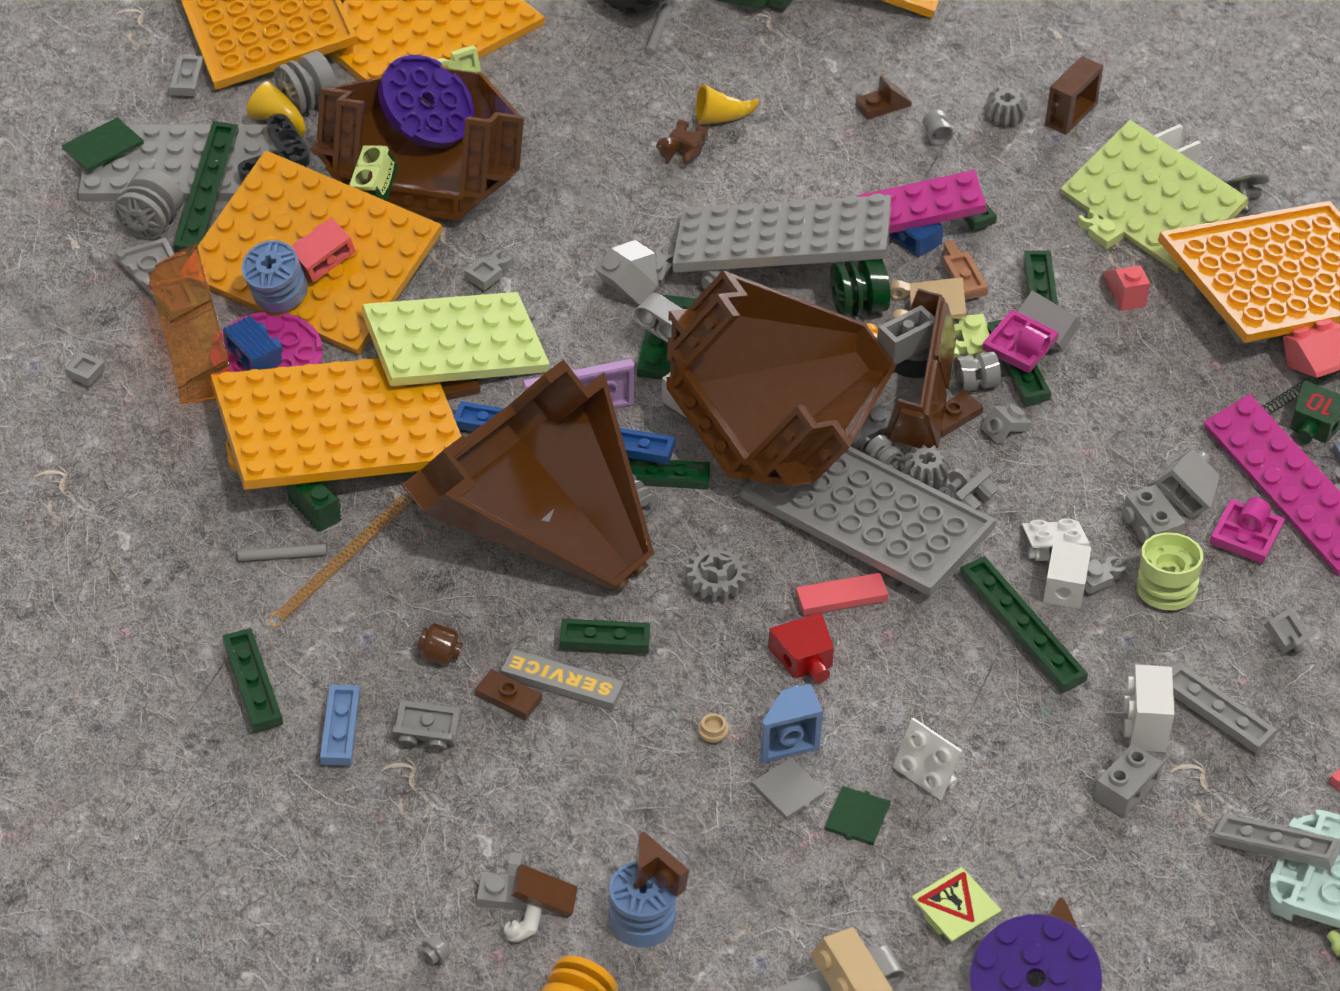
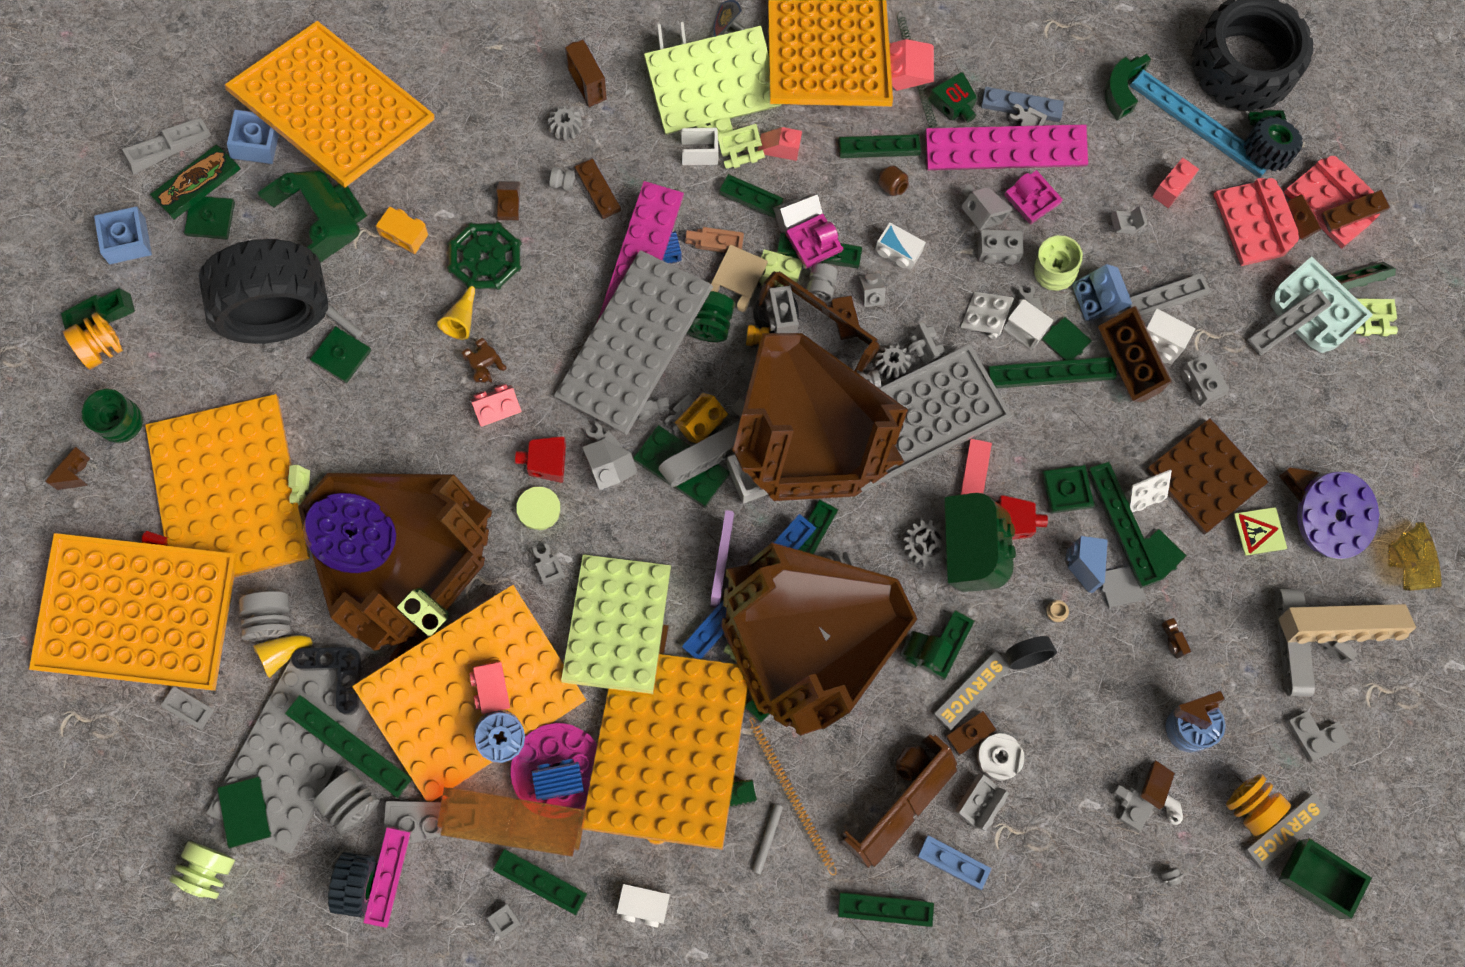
camera: 70 degrees left, 25 degrees up
none -> yellowish green wheel [169,841,235,899]
none -> dark green plate [310,326,372,384]
none -> black wheel [328,852,376,918]
none -> dark pink plate [363,826,411,928]
none -> light orange brick [376,206,428,254]
none -> dark green plate [447,221,522,290]
none -> coral bracket [471,384,522,427]
none -> dark green plate [493,849,588,916]
none -> red torso [515,437,566,483]
none -> yellowish green tile [517,487,561,530]
none -> reddish brown plate [575,158,621,219]
none -> white brick [617,884,670,928]
none -> white piece [681,128,718,165]
none -> yellowish green plate [718,124,765,169]
none -> dark green tile [838,134,921,158]
none -> reddish brown piece [840,734,958,868]
none -> white brick [875,223,926,270]
none -> reddish brown head [878,165,909,196]
none -> dark green brick [900,631,953,672]
none -> dark green brick [945,493,1016,592]
none -> white plate [977,733,1024,781]
none -> black tyre [1006,636,1057,670]
none -> dark green piece [1042,317,1092,361]
none -> dark green plate [1042,465,1095,514]
none -> medium blue slope [1072,264,1132,321]
none -> dark green plate [1088,462,1163,589]
none -> reddish brown slope [1098,306,1172,403]
none -> reddish brown plate [1146,418,1269,535]
none -> reddish brown plate [1162,618,1192,659]

